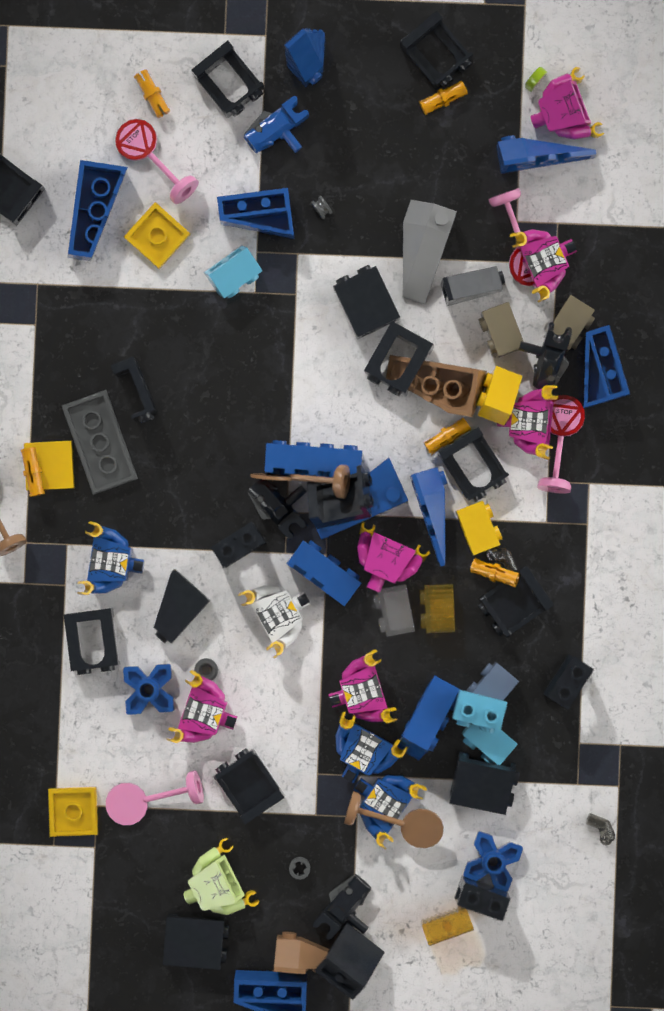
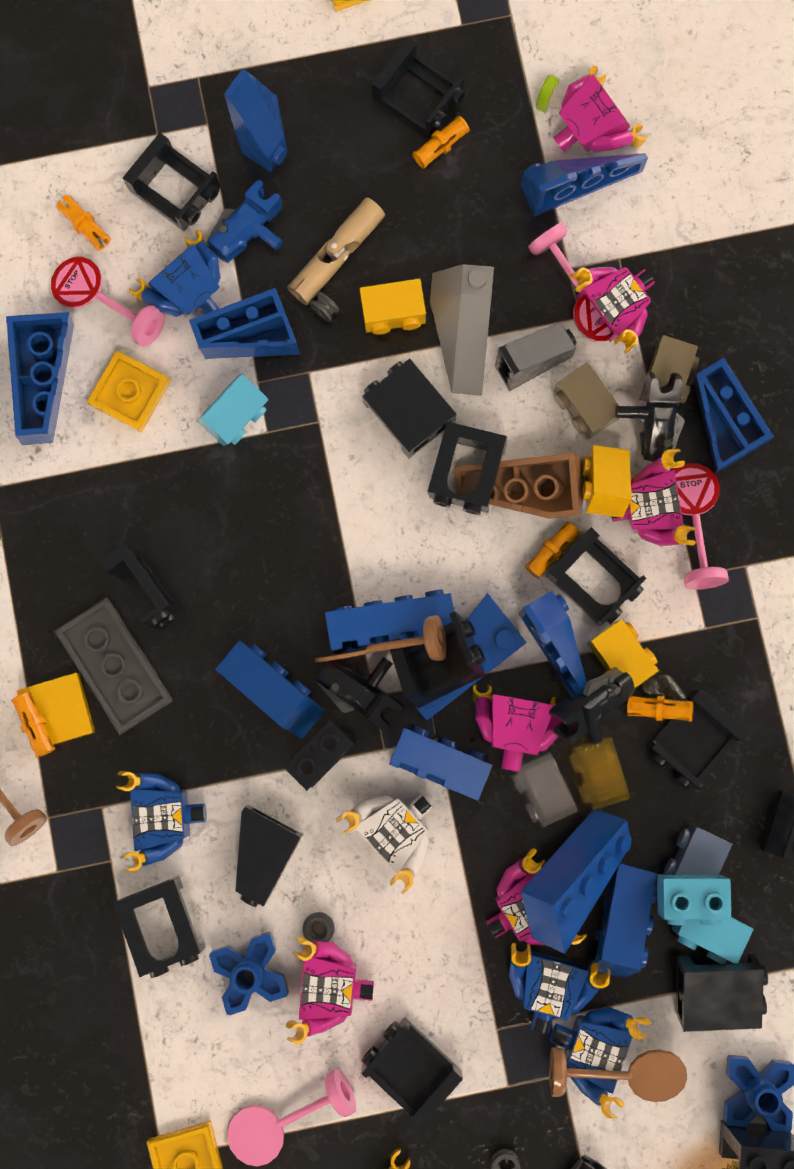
camera: 15 degrees left, 5 degrees down
none -> blue torso [129,230,221,317]
none -> blue wedge [215,640,326,739]
none -> tan piece [287,197,385,305]
none -> yellow brick [360,279,426,335]
none -> blue wedge [521,809,632,954]
none -> black piece [549,667,635,745]

